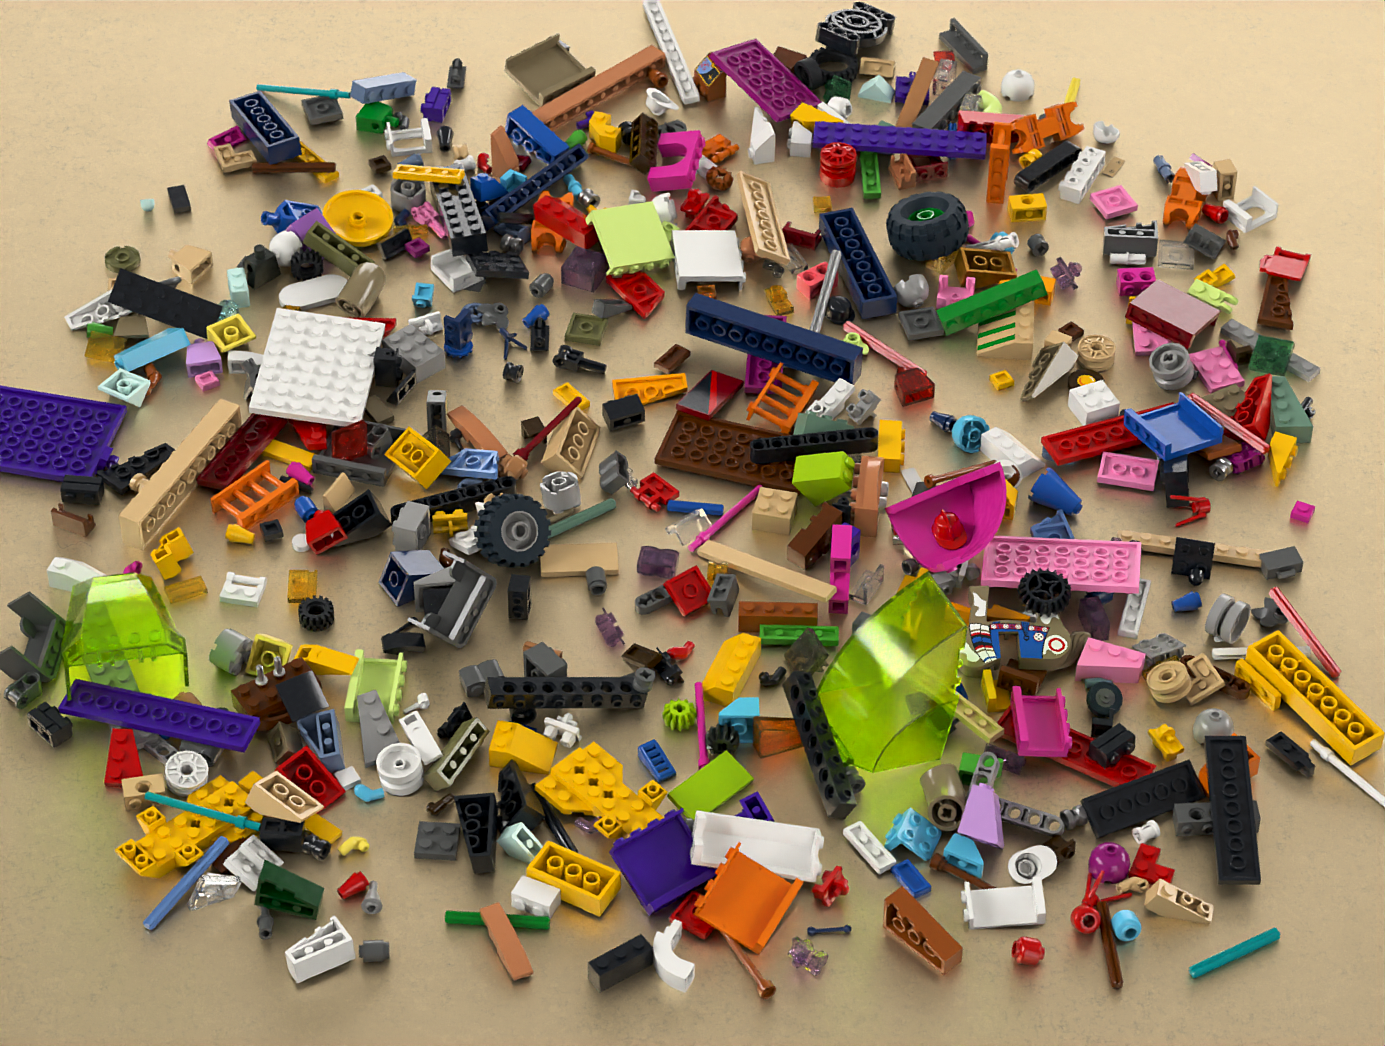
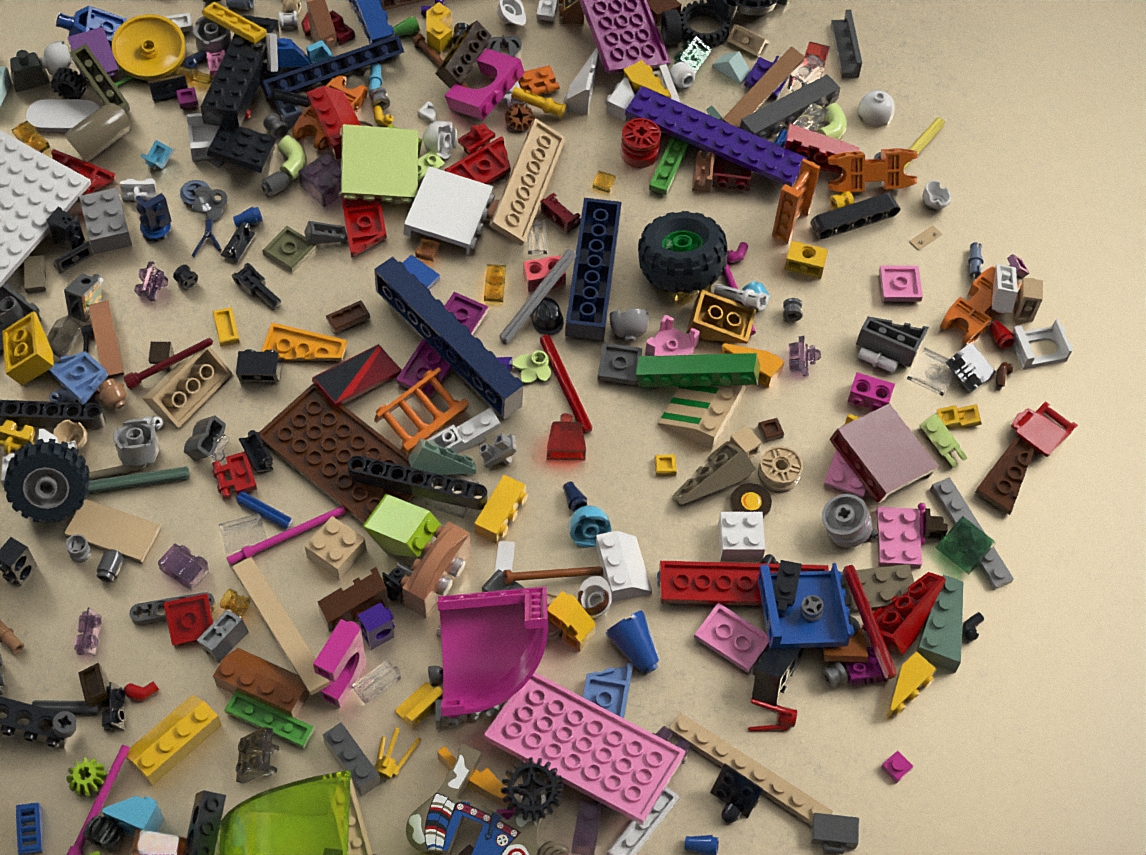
camera: 20 degrees right, 15 degrees up
black arm [758,666,787,686] -> none
clear smoke arm [763,260,784,278] -> none
red piece [931,509,967,550] -> none
white brick [1058,146,1106,204] -> none
none -> light grey wheel [65,534,91,563]
none -> clear purple hips [134,261,168,302]
none -> black hinge [238,430,273,472]
none -> white tile [266,33,278,72]
none -> yellowish green cylinder [278,135,307,181]
none -> yellow pin [511,86,567,119]
none -> black hinge [774,560,802,617]
none -> flat silver wheel [801,595,824,622]

